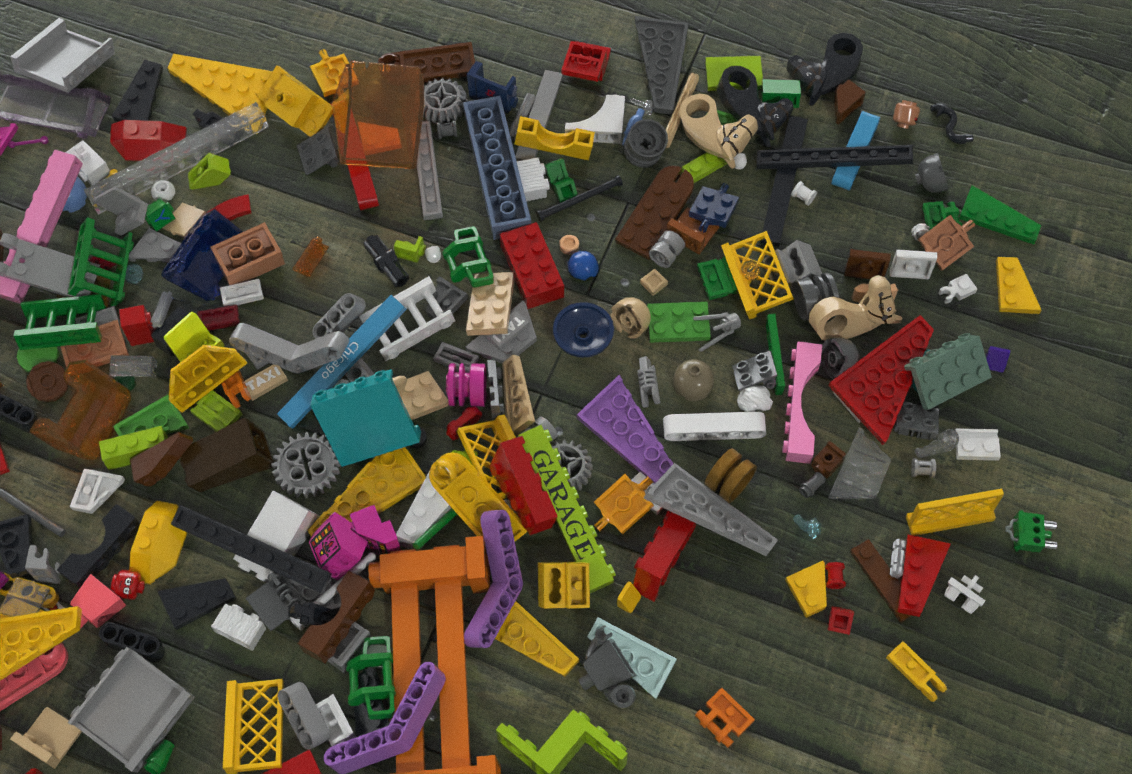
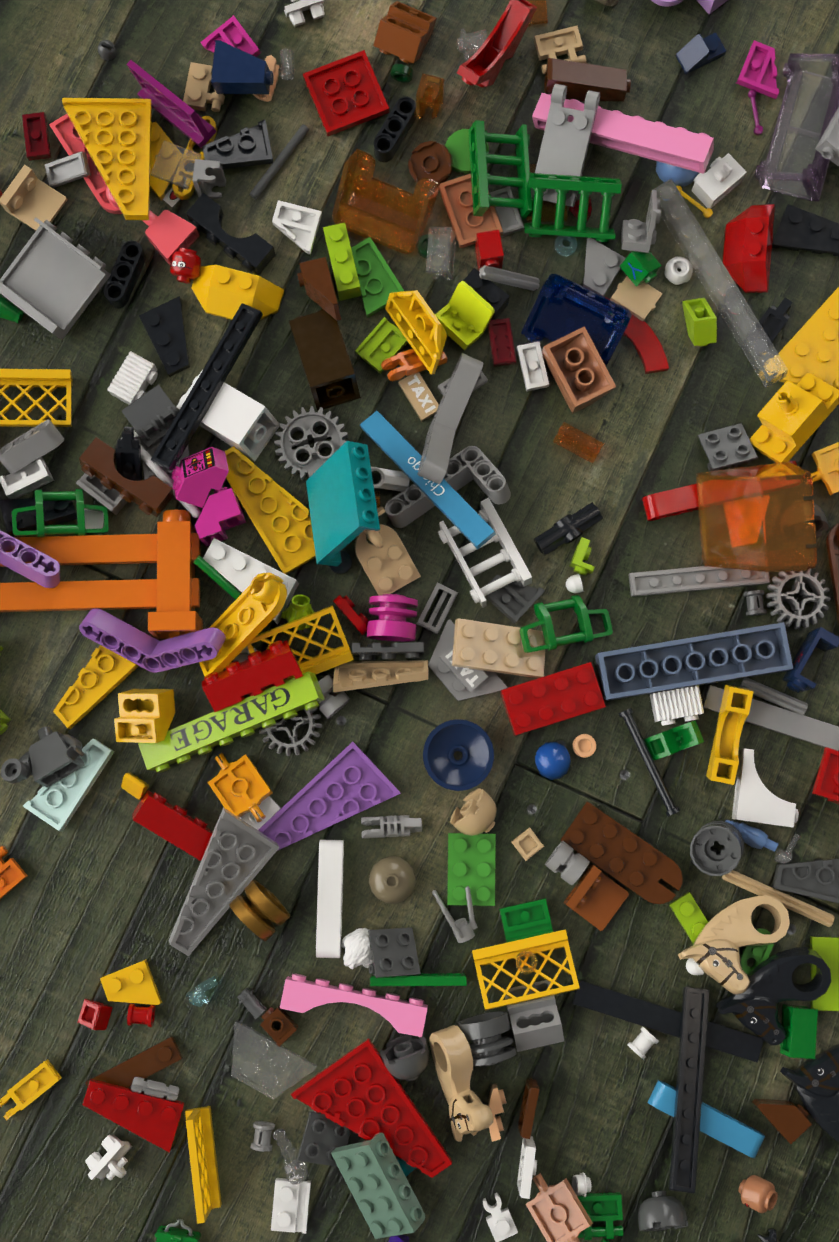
camera: 95 degrees right, 20 degrees up
dark blue plate [689,183,739,233] -> none
none -> light grey tile [45,151,91,188]

